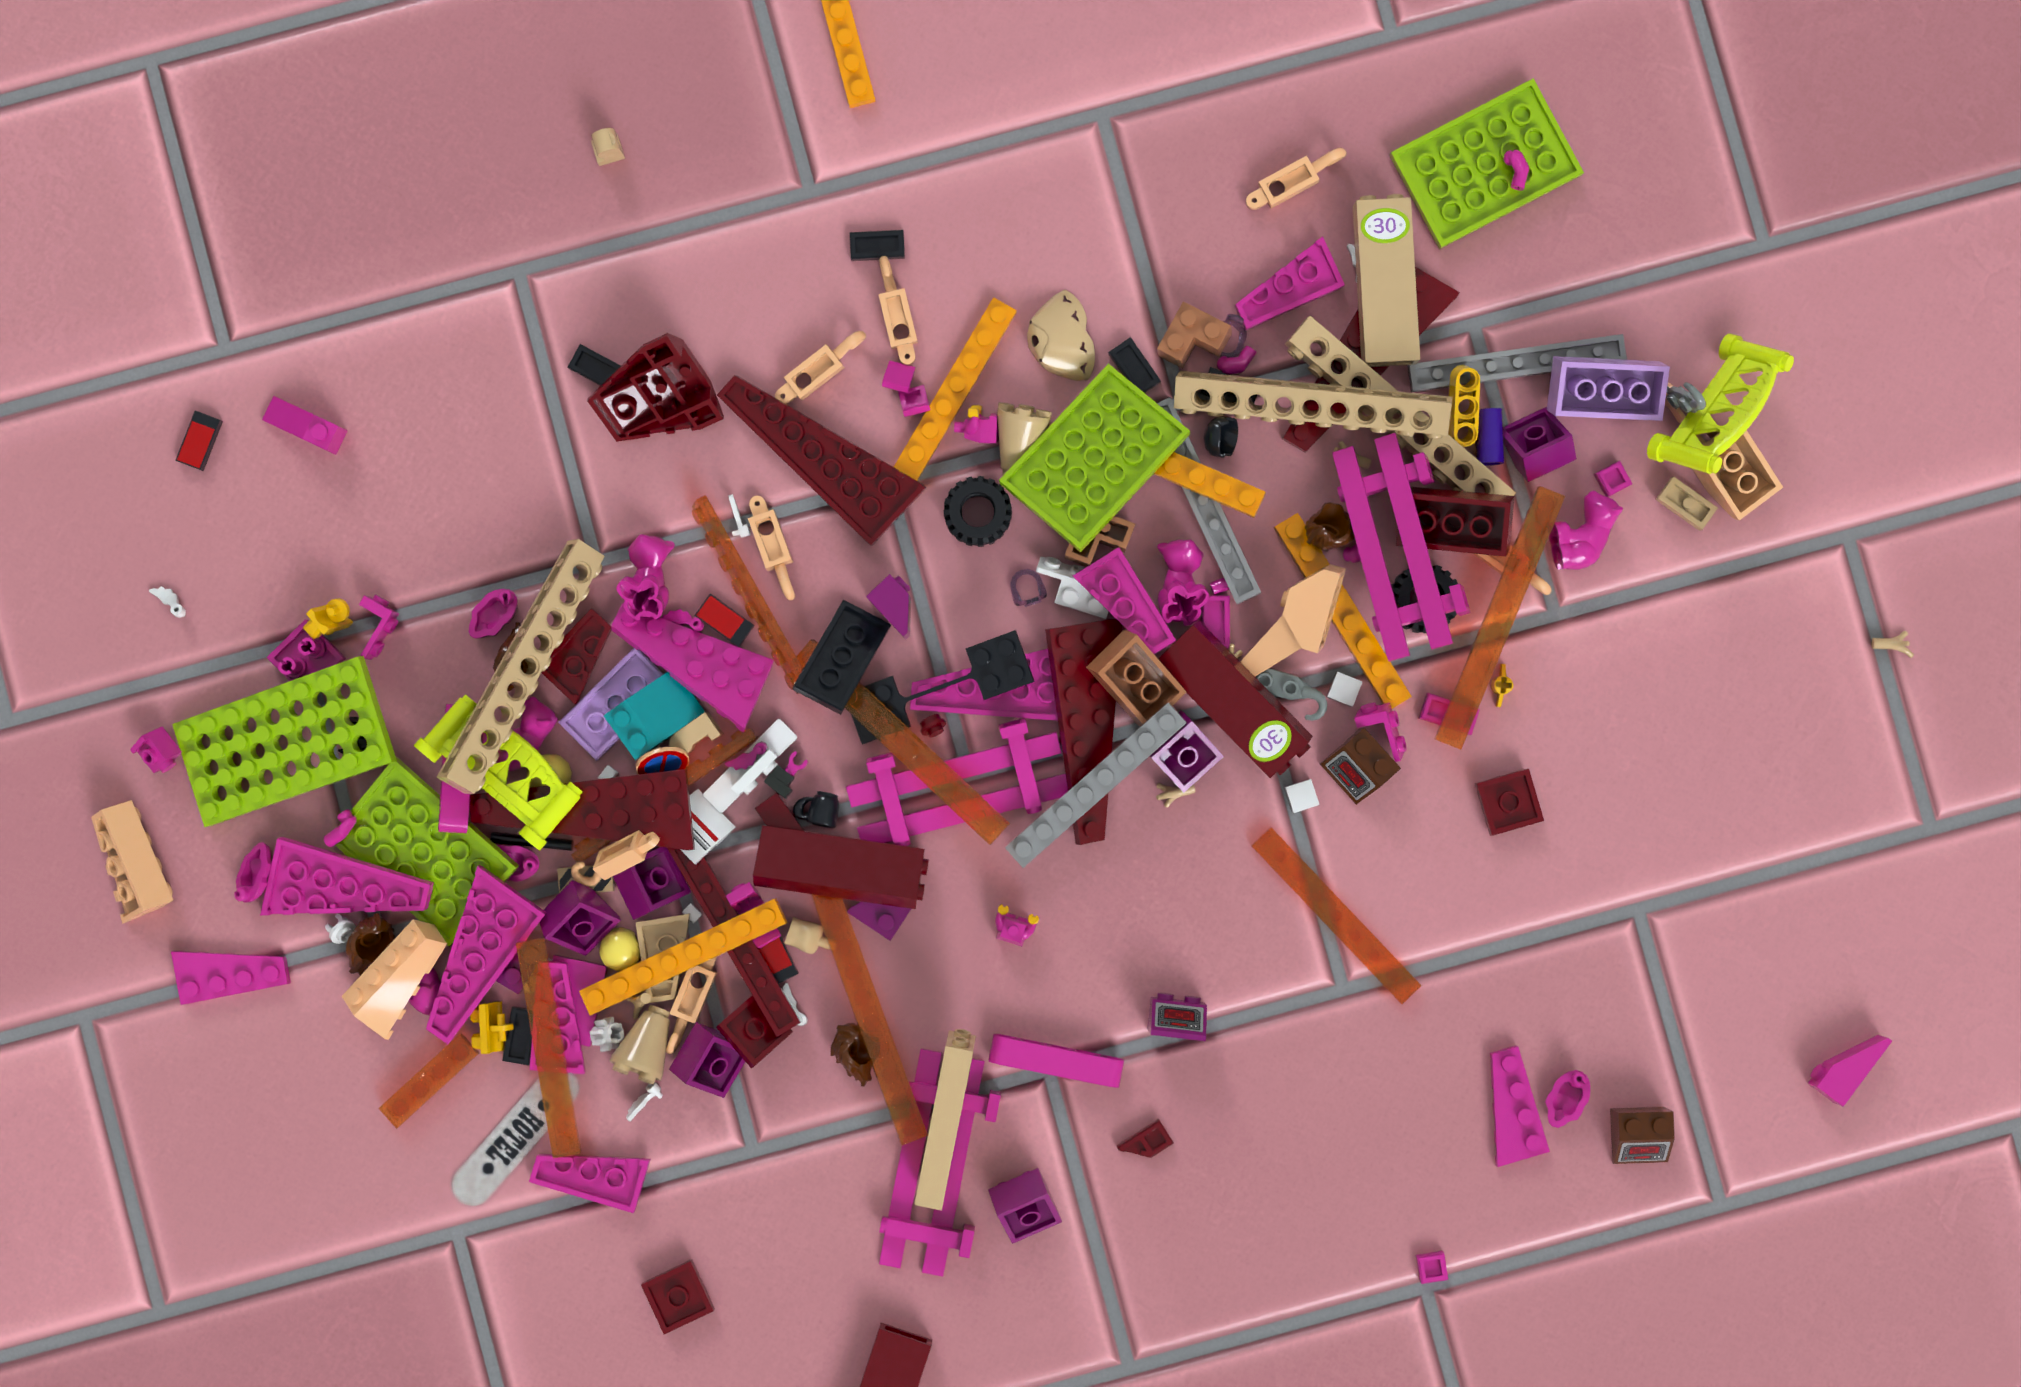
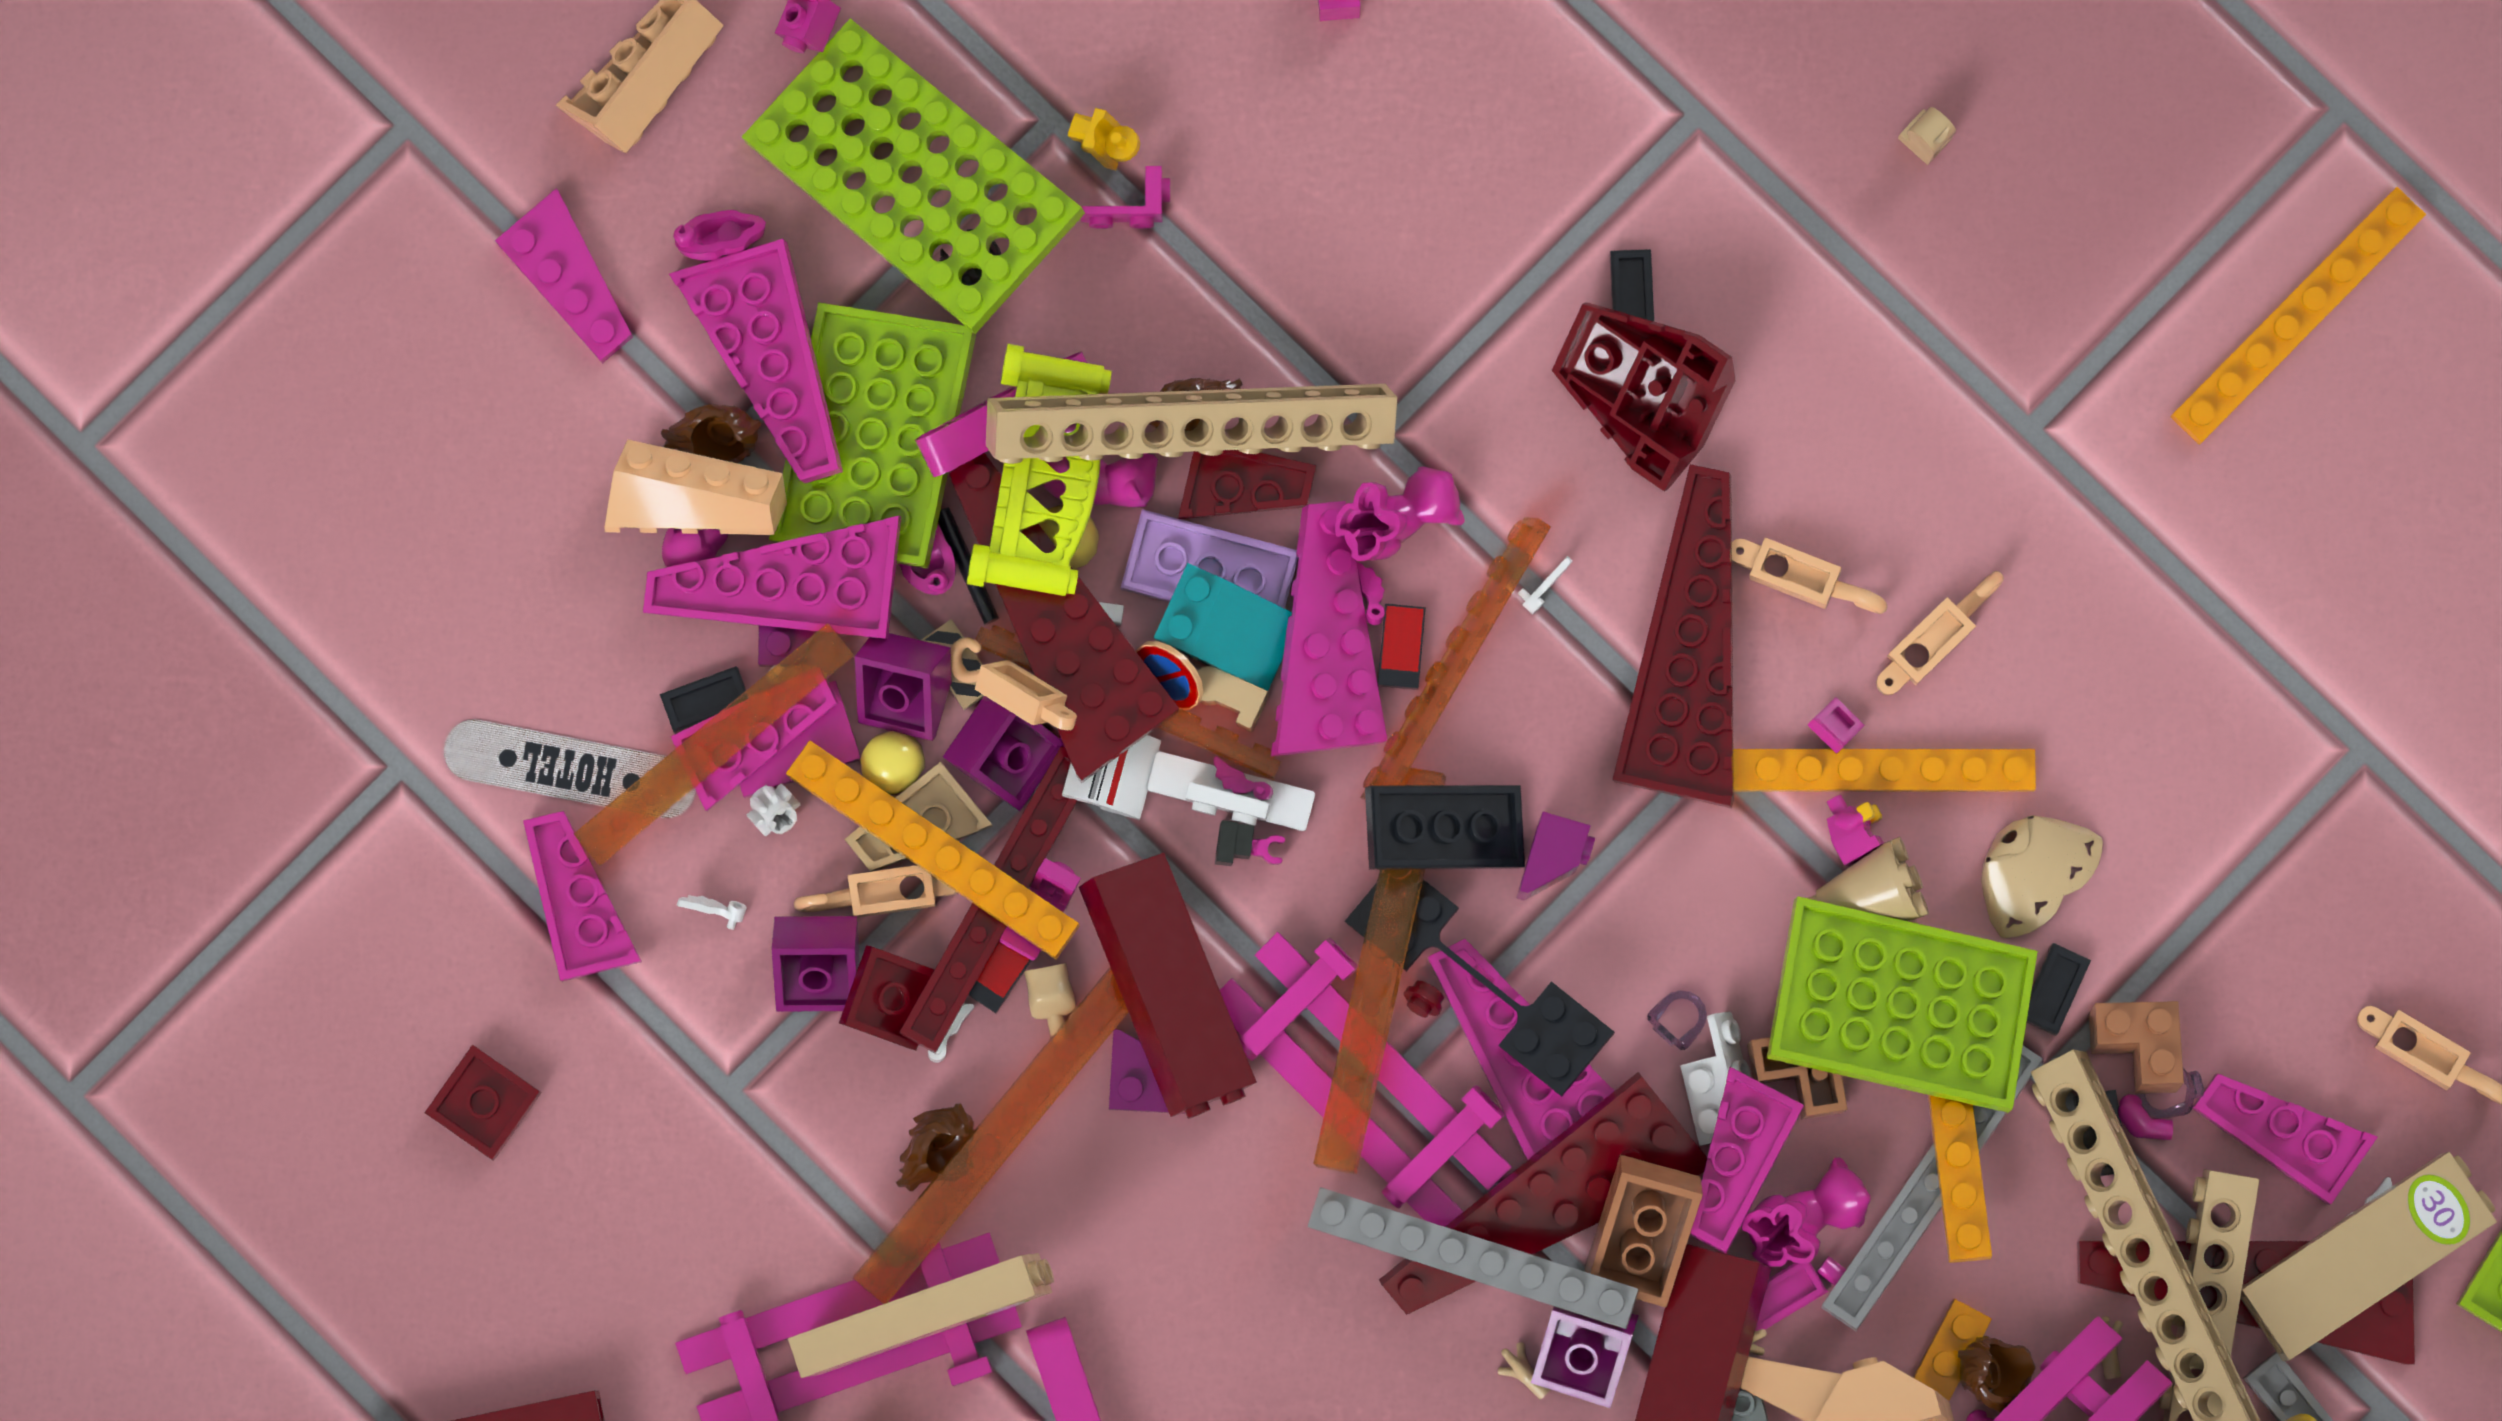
camera: 60 degrees right, 5 degrees down
dark pink plate [266,619,346,681] -> none
dark pink arm [323,809,356,847] -> none
white plate [325,913,356,944] -> none
clear orange plate [378,1033,480,1129] -> none
dark pink arm [468,589,518,639] -> none
yellow hips [470,1001,514,1054] -> none
tan cone [610,1005,670,1085] -> none
tan bar [626,993,651,1019] -> none
white piece [682,903,703,924] -> none
light nougat piece [748,495,795,601] -> none
dark red tile [755,792,804,831] -> none
black piece [793,791,839,828] -> none
black tile [850,230,905,261] -> none
dark pink tile [882,360,915,393] -> none
black tyre [944,476,1012,547] -> none
dark pink piece [995,904,1039,947] -> none
black hair [1203,416,1238,458] -> none

